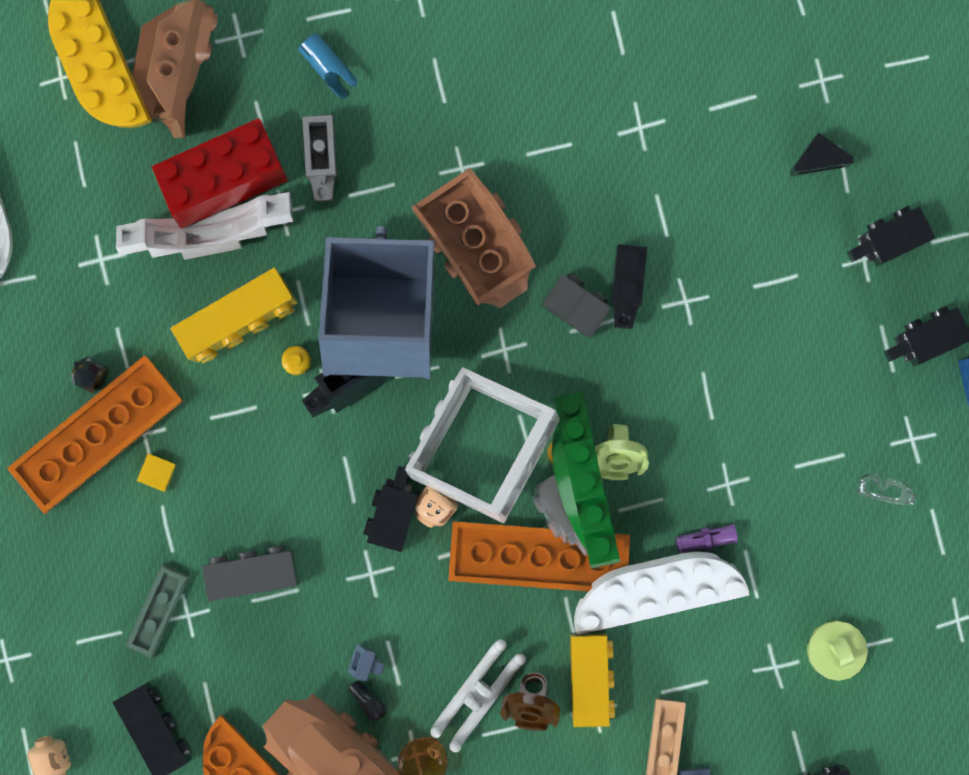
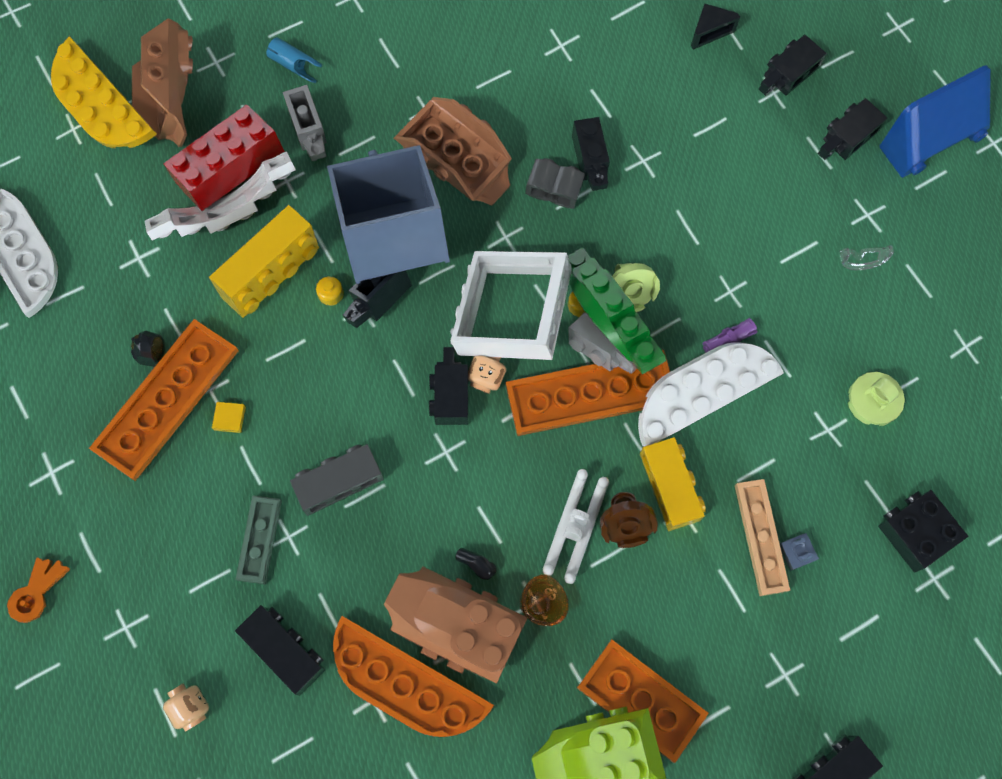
camera: 15 degrees left, 15 degrees down
sand blue tile [348,644,385,681] -> none

